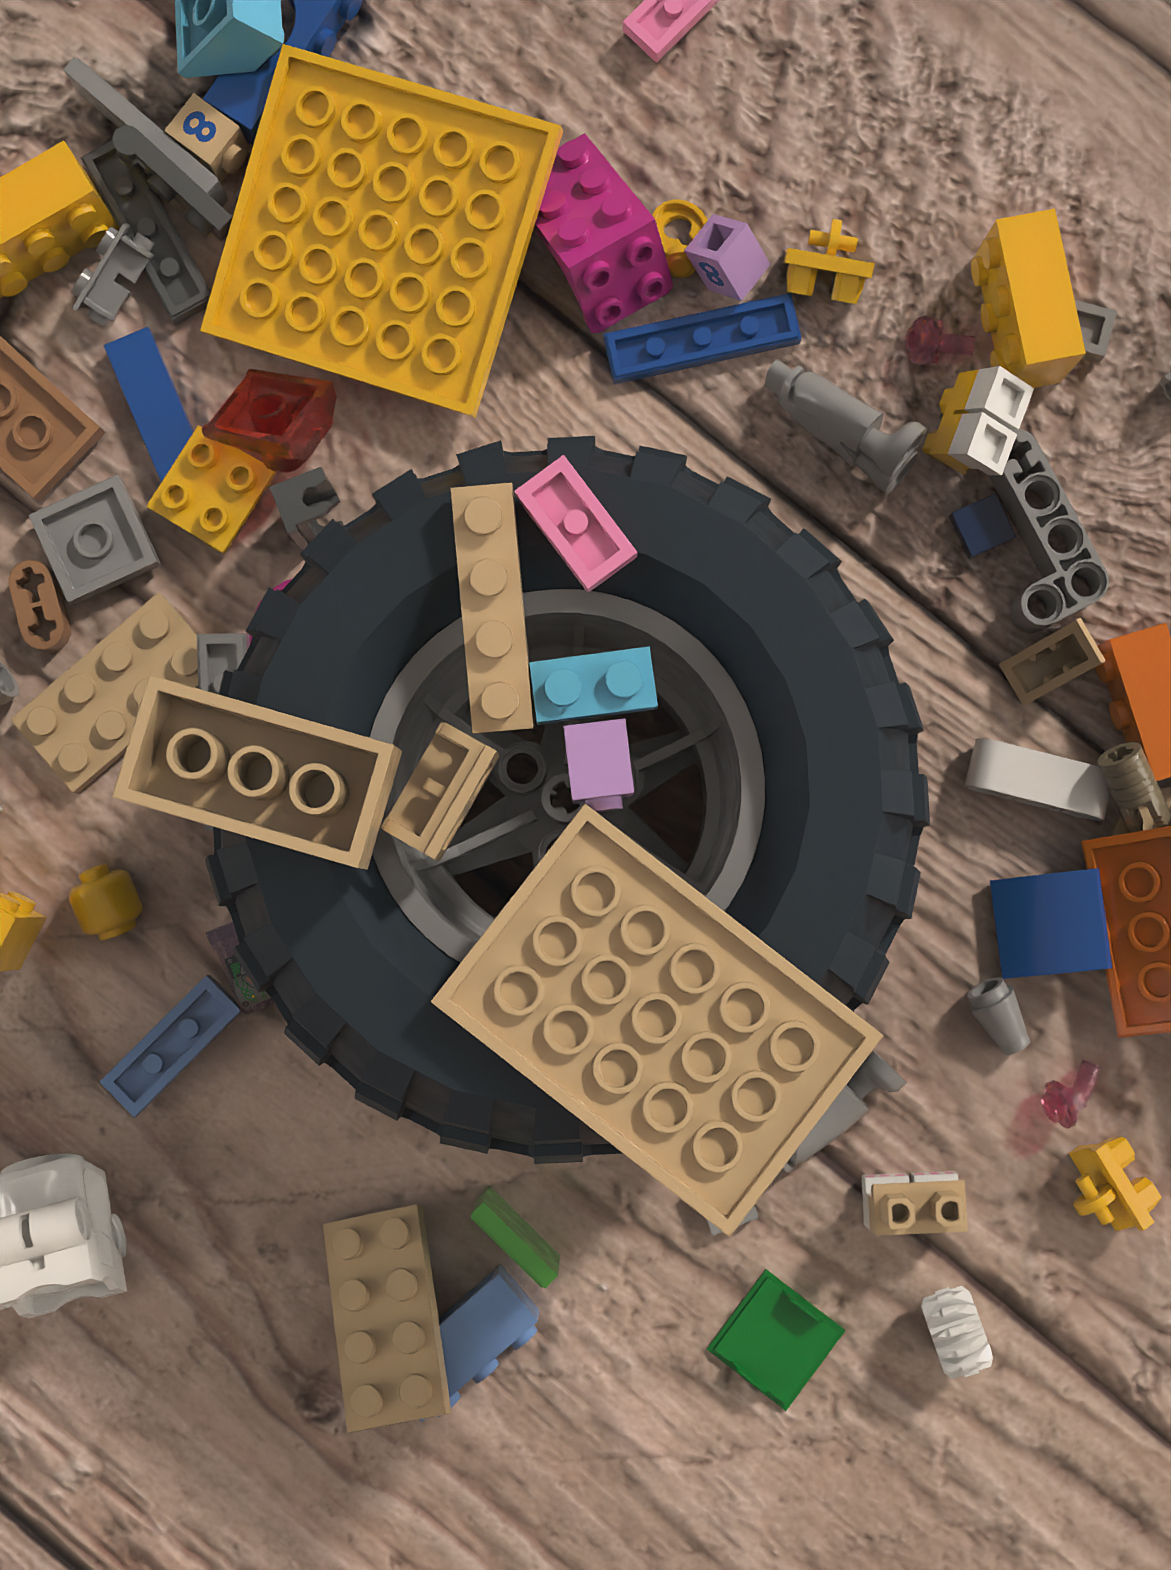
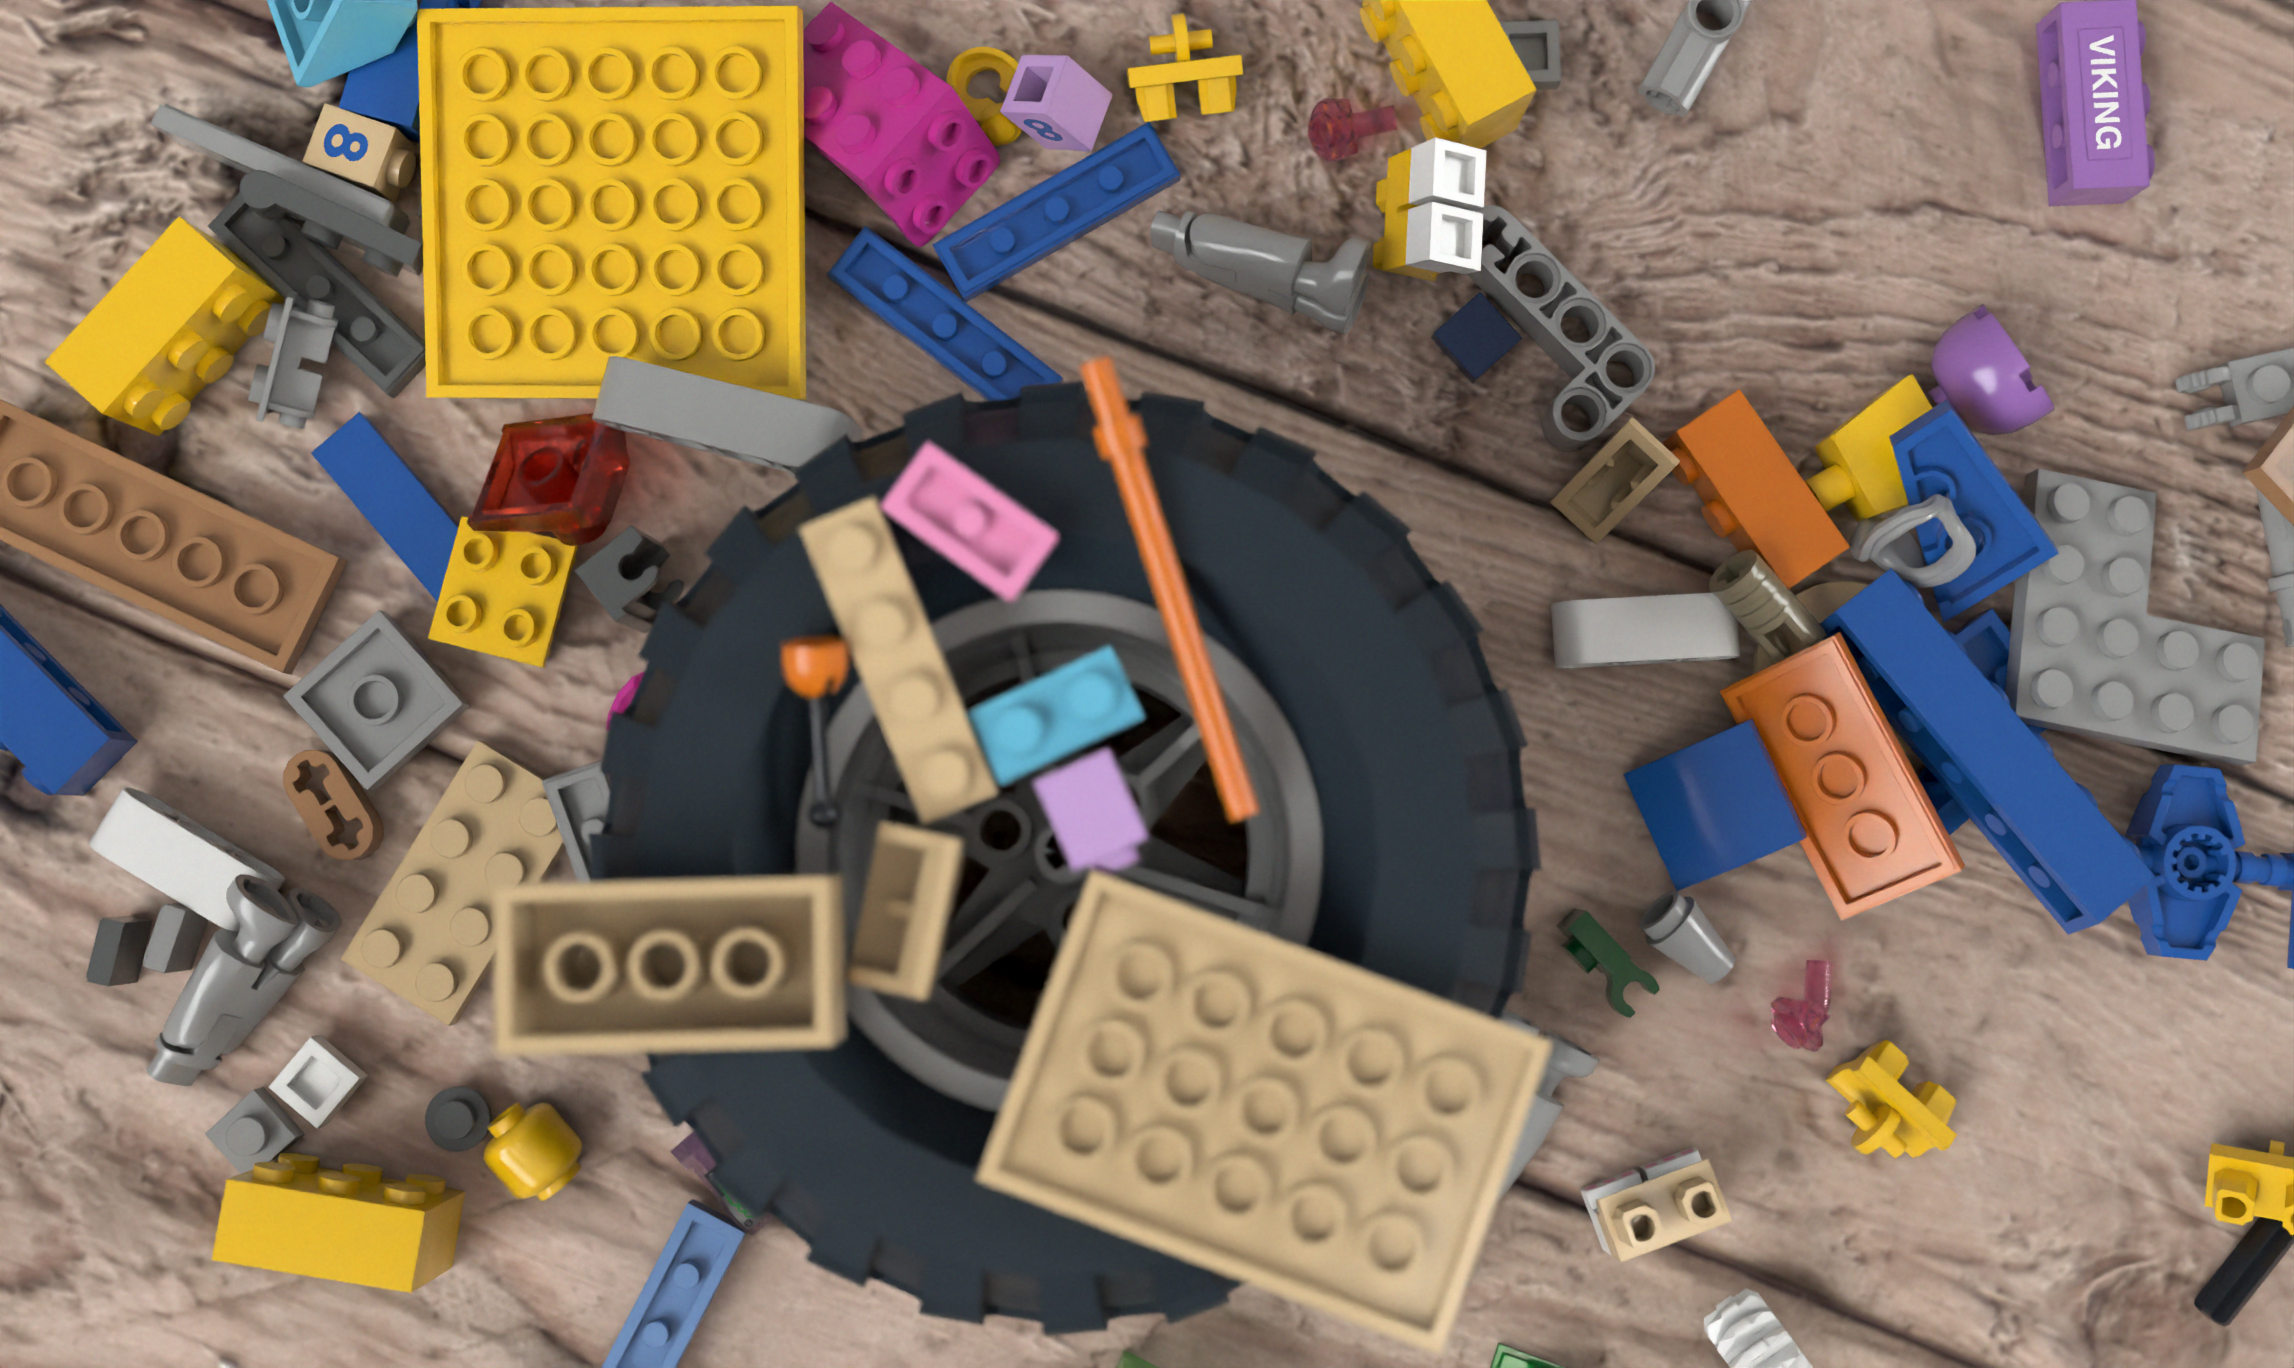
camera: 20 degrees left, 0 degrees up
none -> dark grey plate [425,1086,492,1152]
none -> light grey beam [592,356,863,480]
none -> hinge [782,637,848,830]
none -> blue tile [827,225,1064,401]
none -> orange bar [1080,356,1260,821]
none -> dark green plate [1557,909,1660,1018]

